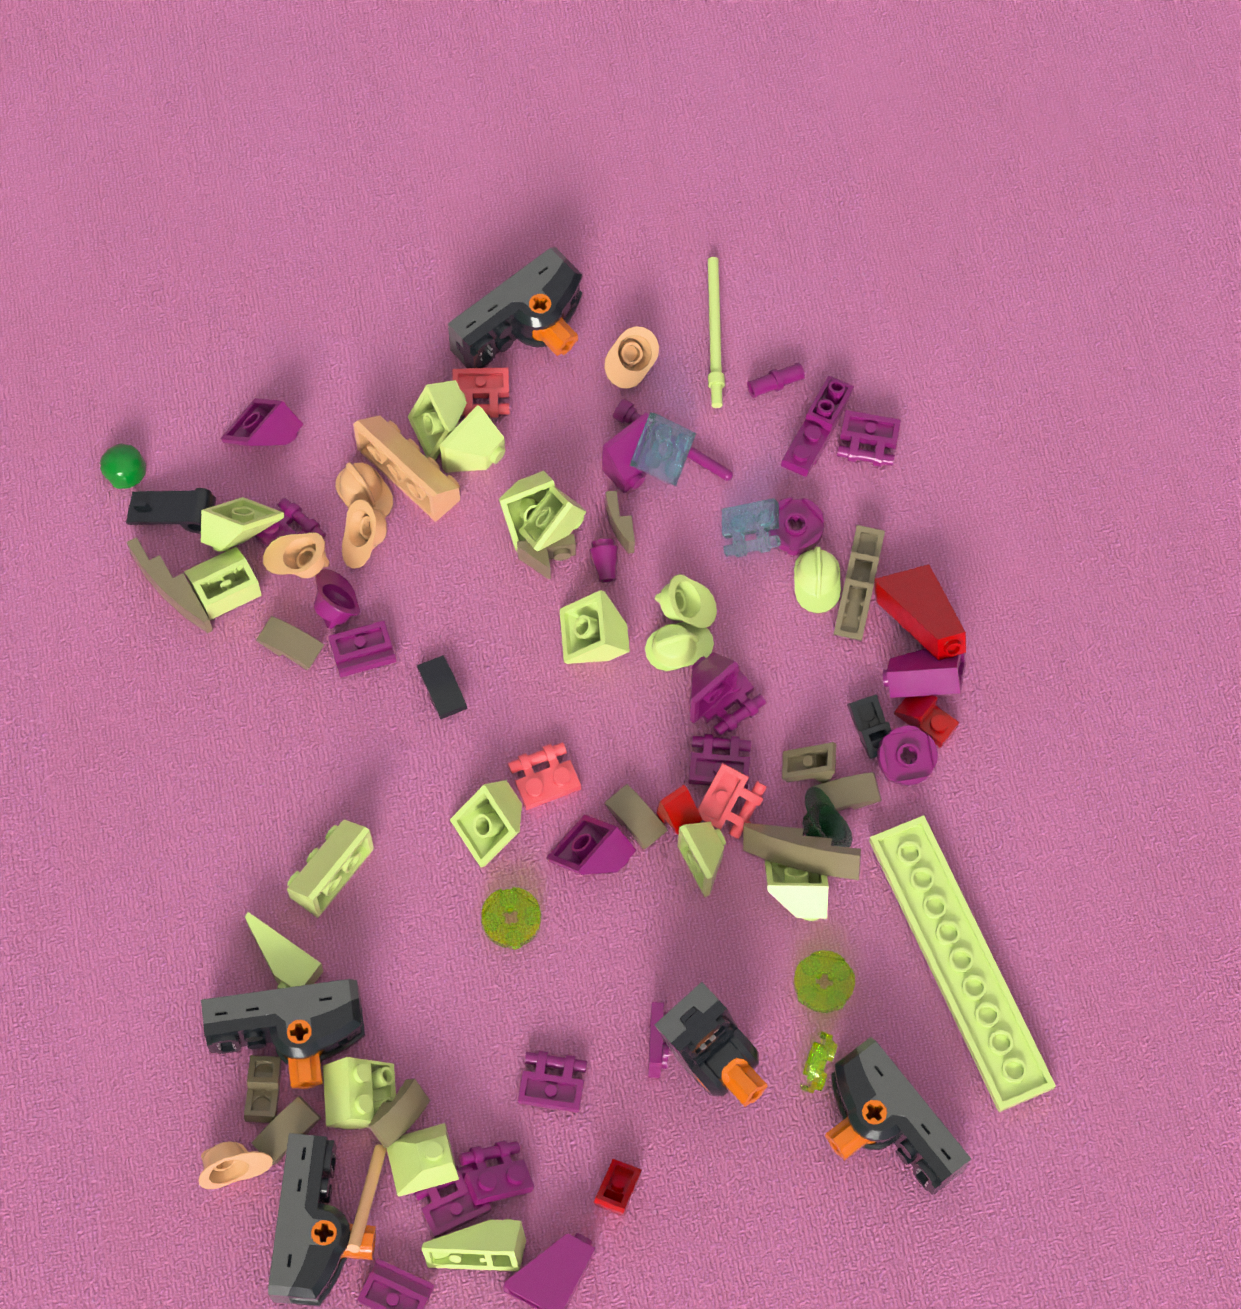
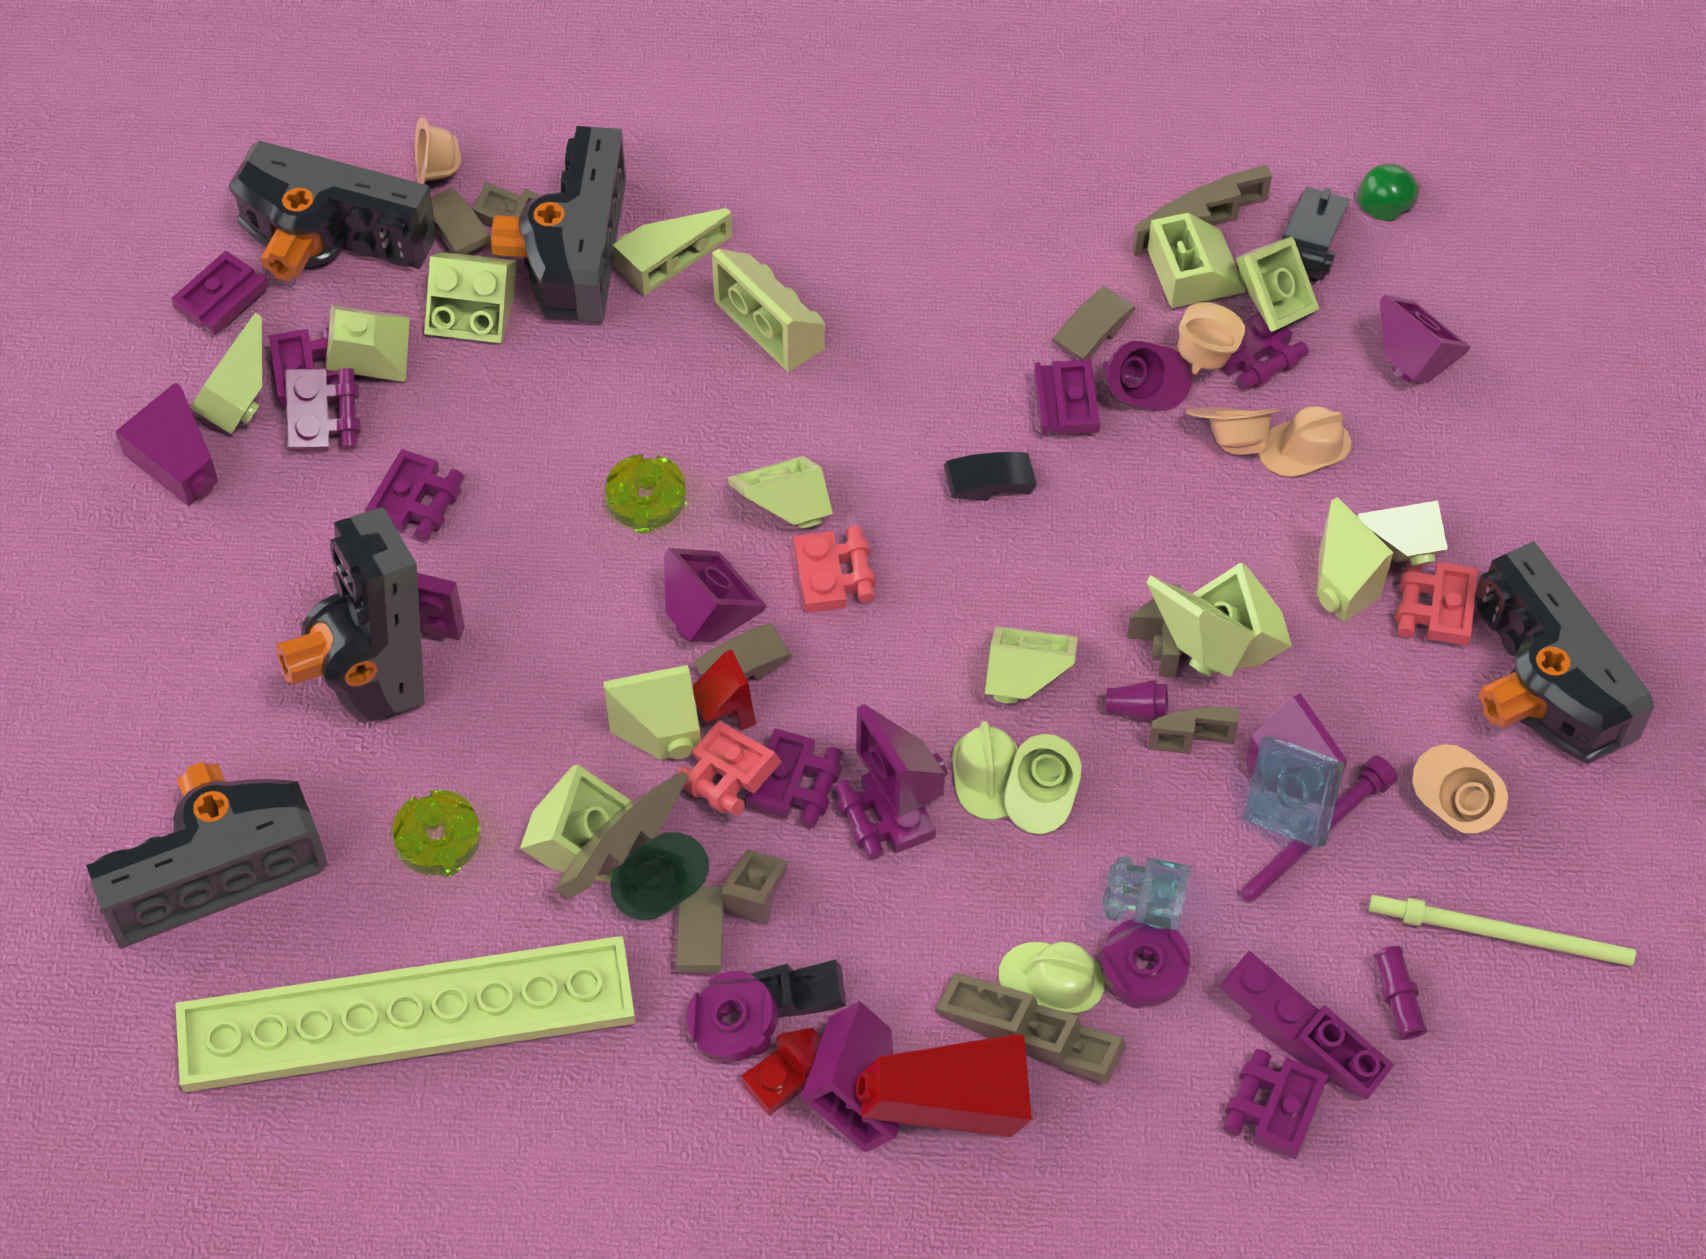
camera: 105 degrees right, 10 degrees down
light nougat bar [347,1144,387,1253] -> none
light nougat slope [353,415,460,522] -> none
dark tan slope [368,1079,430,1147] -> none
red slope [594,1159,642,1216] -> none
clear neon green plate [800,1031,838,1094] -> none

